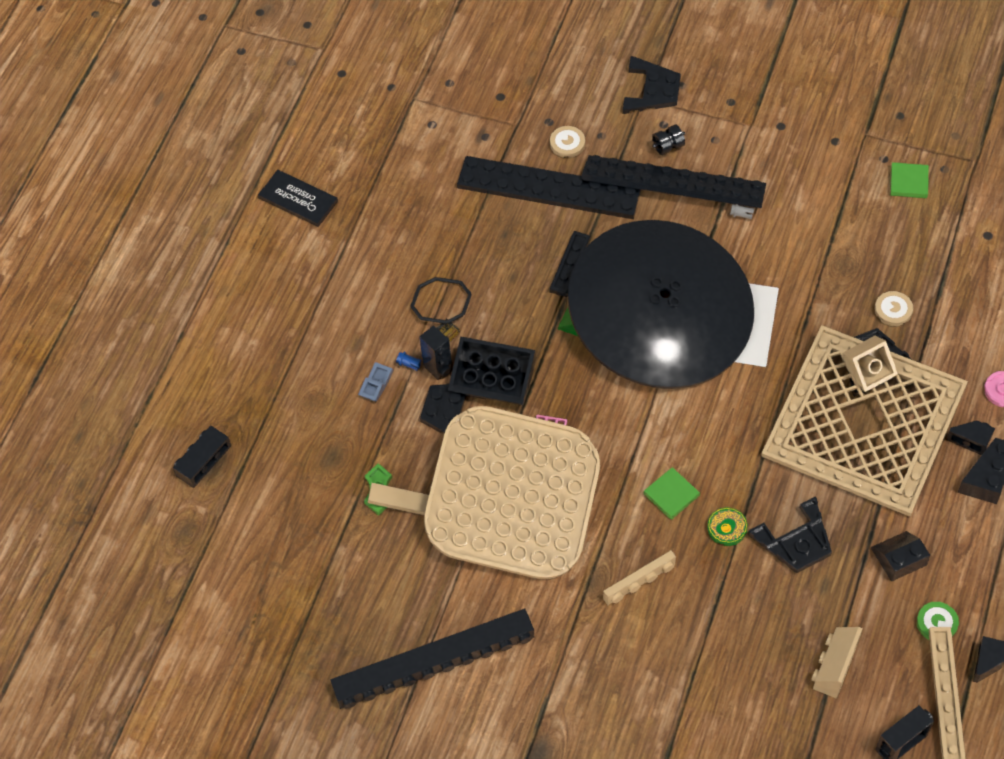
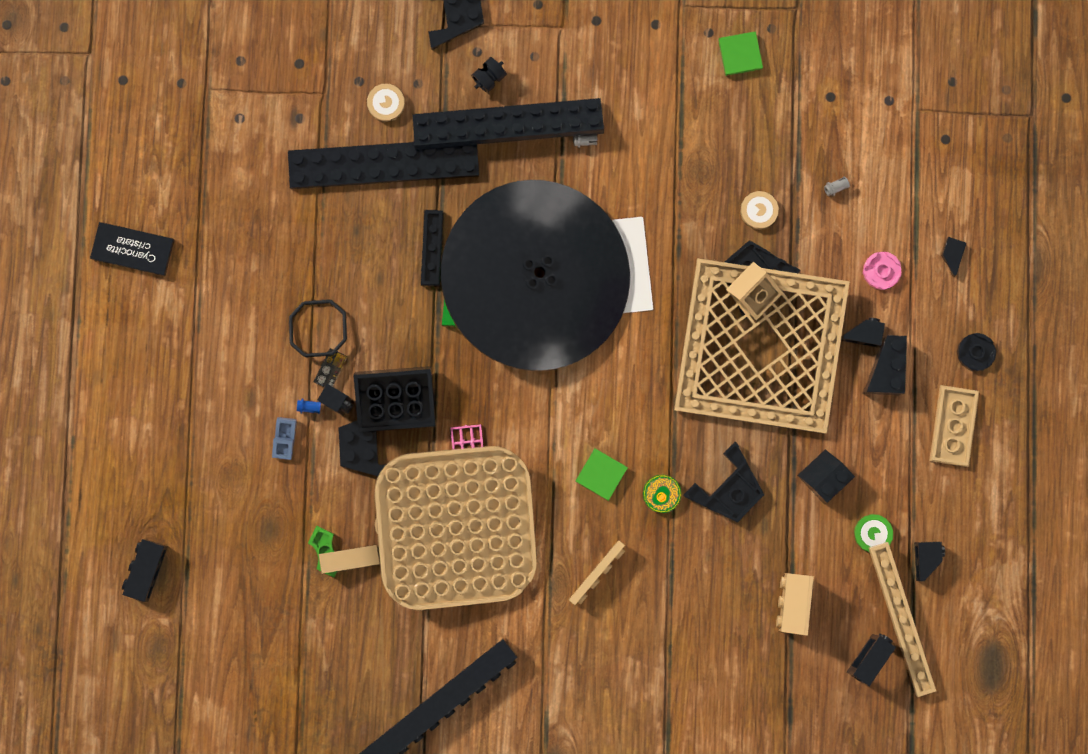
camera: 25 degrees left, 25 degrees up
none -> light grey pin [824,176,850,197]

